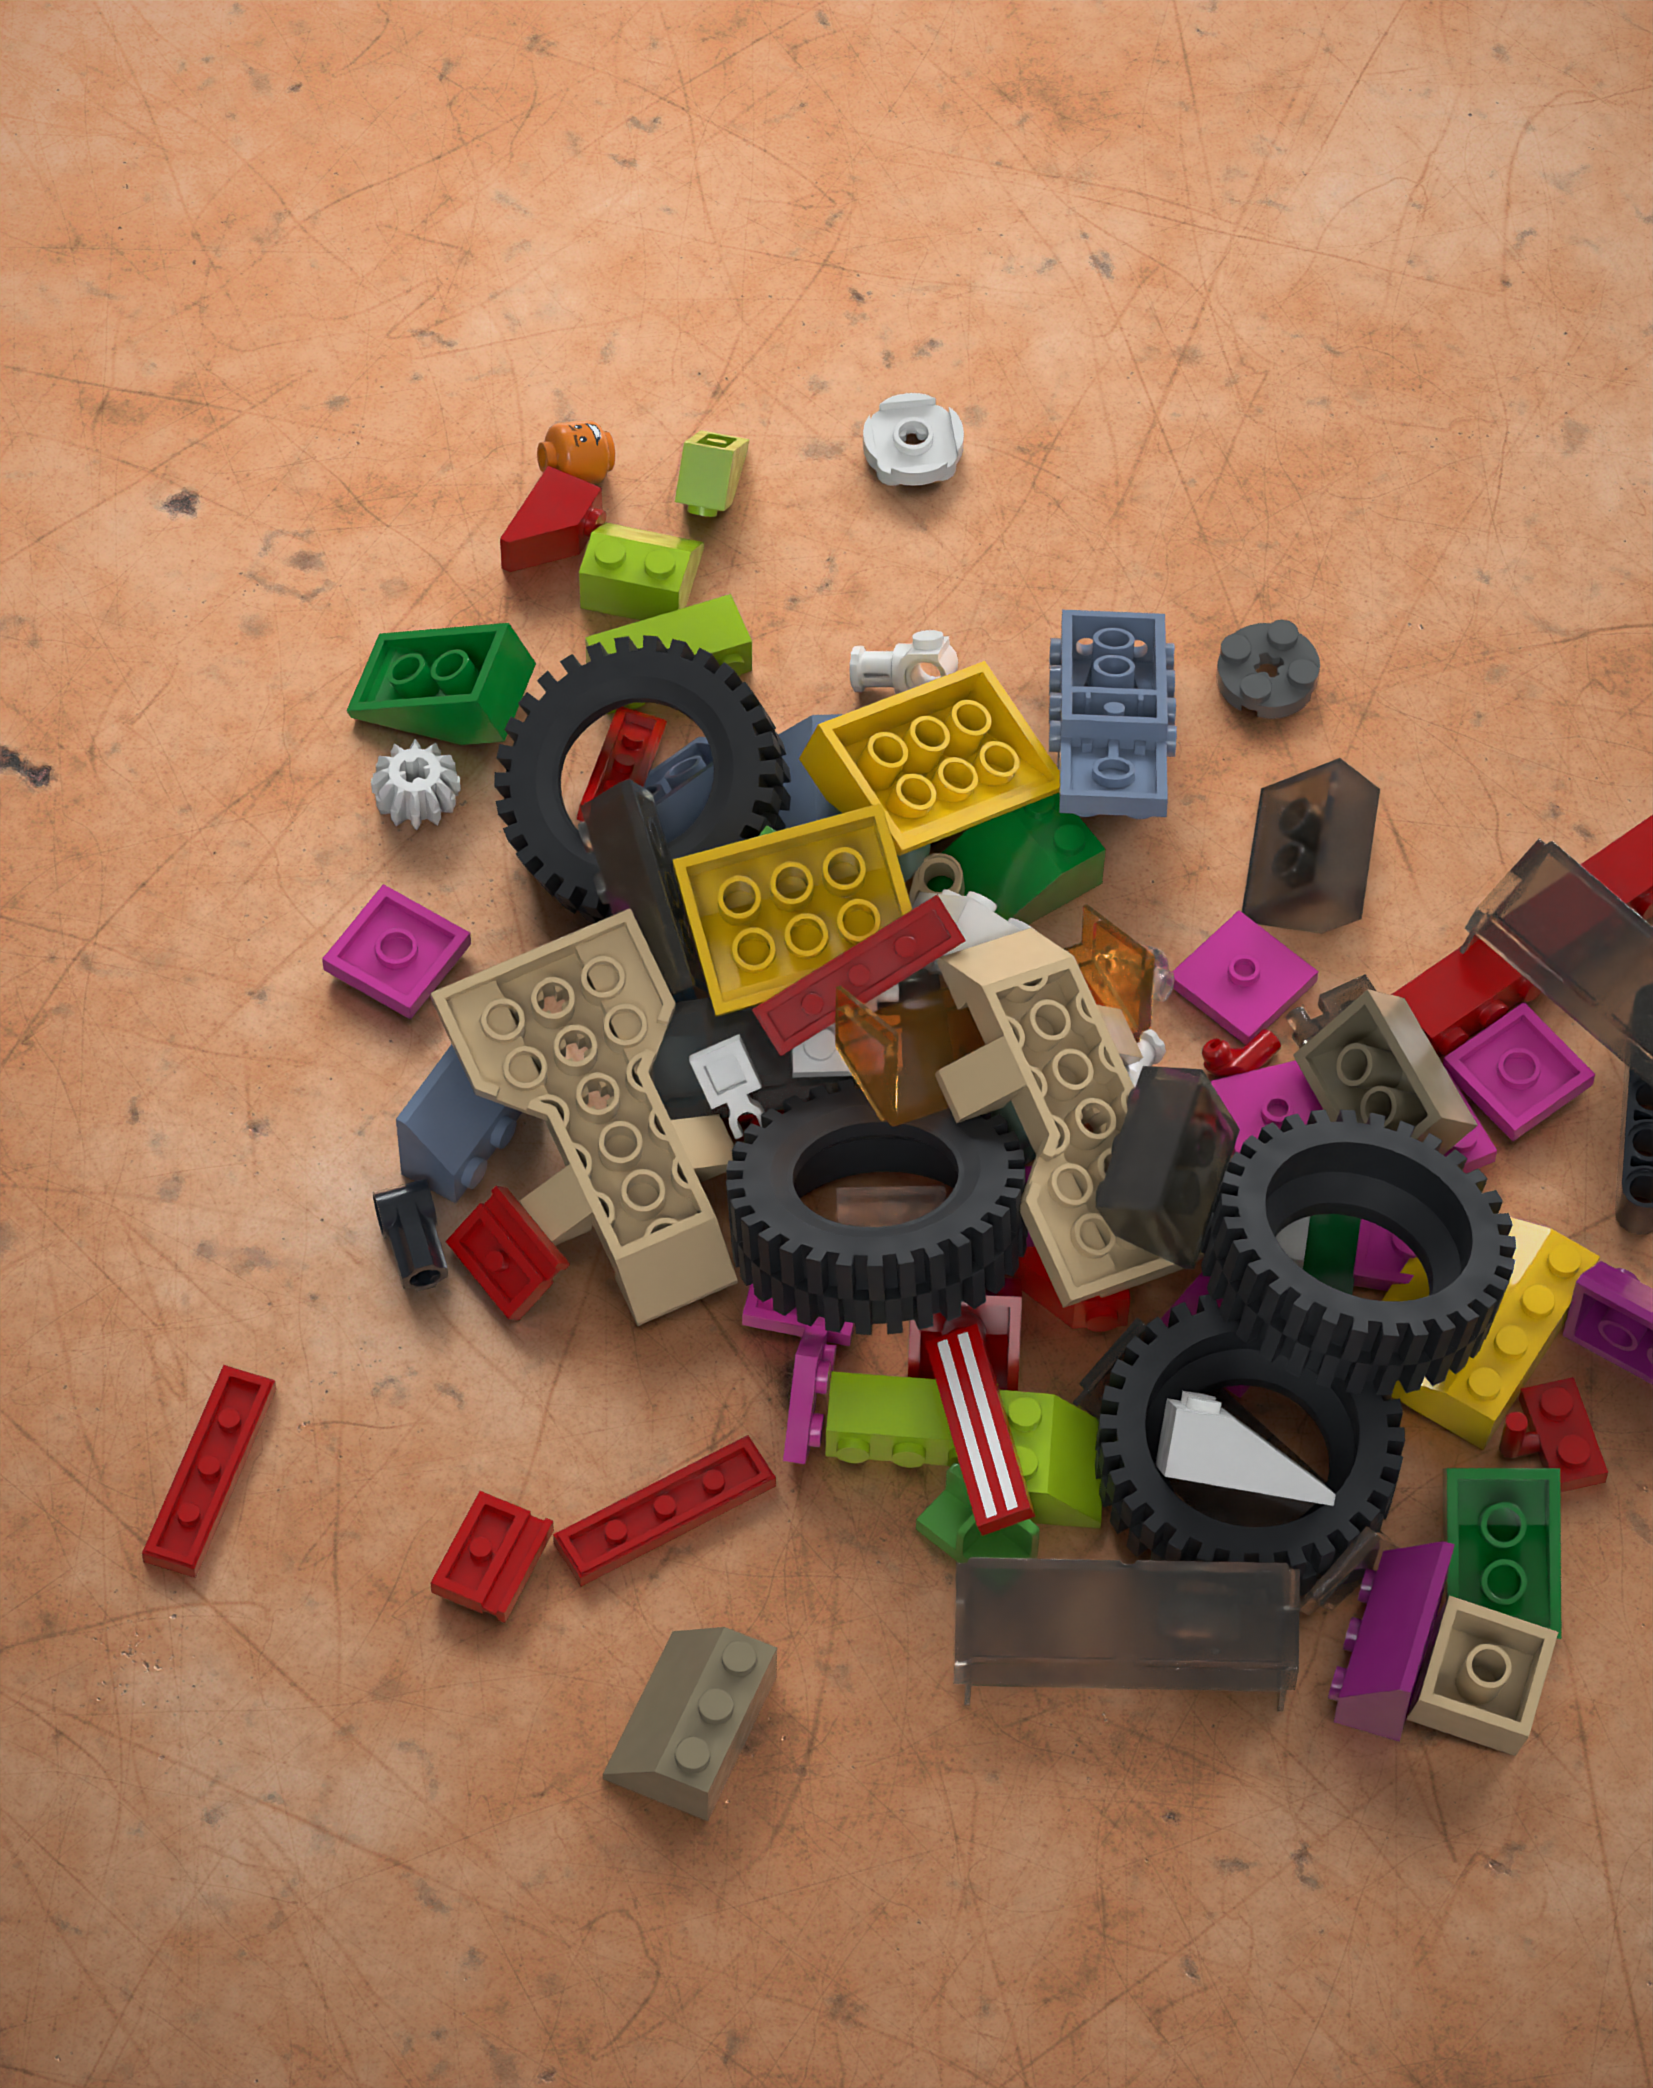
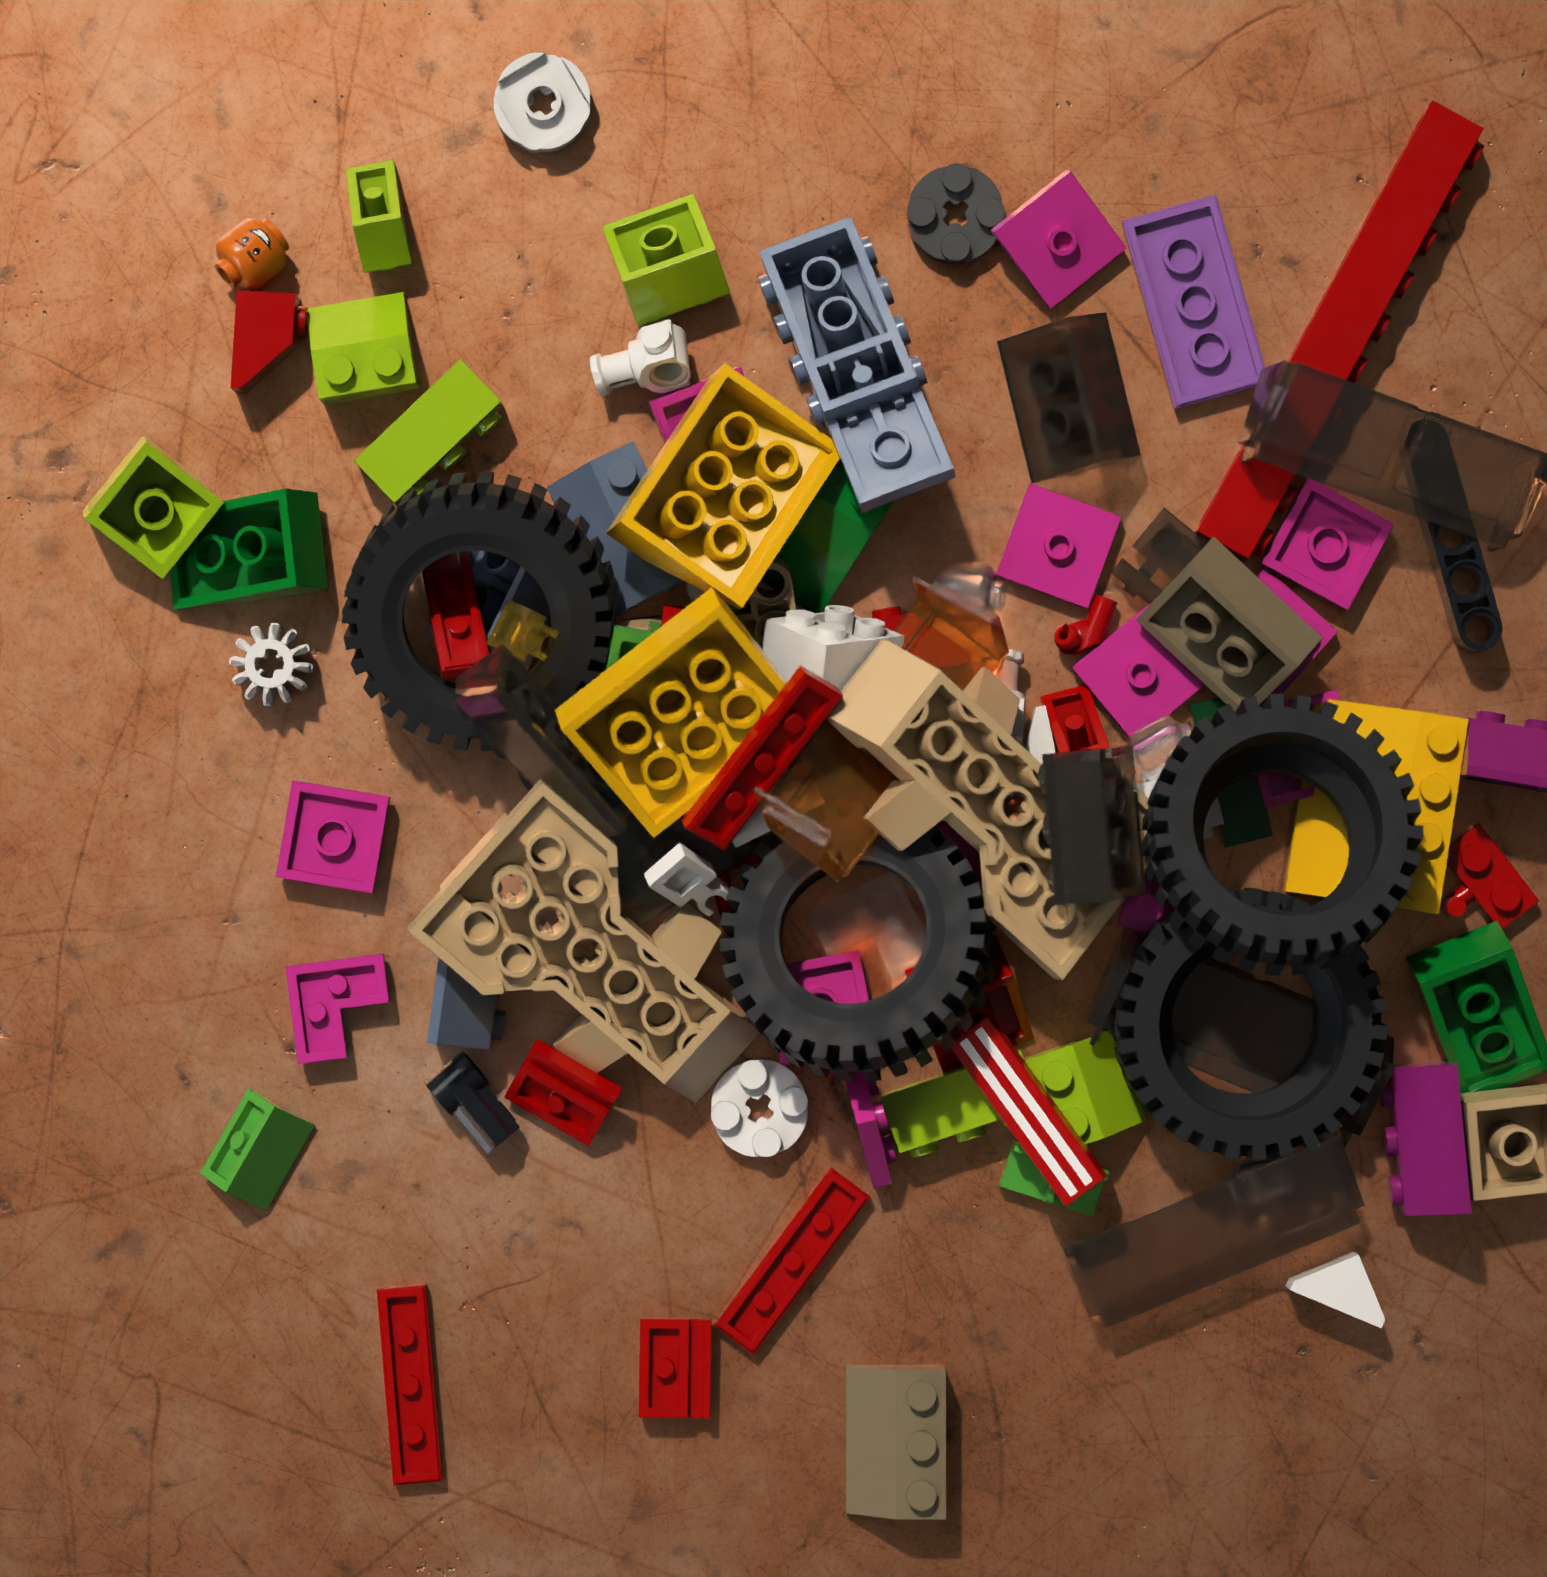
camera: 20 degrees left, 30 degrees up
white slope [1155,1391,1336,1506] -> none
none -> lime slope [83,435,224,579]
none -> bright green panel [200,1088,315,1211]
none -> dark pink plate [285,954,391,1064]
none -> clear yellow plate [487,600,559,662]
none -> lime slope [602,193,730,326]
none -> white plate [711,1059,808,1157]
none -> dark pink plate [990,170,1127,309]
none -> medium lavender tile [1121,195,1269,410]
none -> white slope [1285,1251,1385,1329]

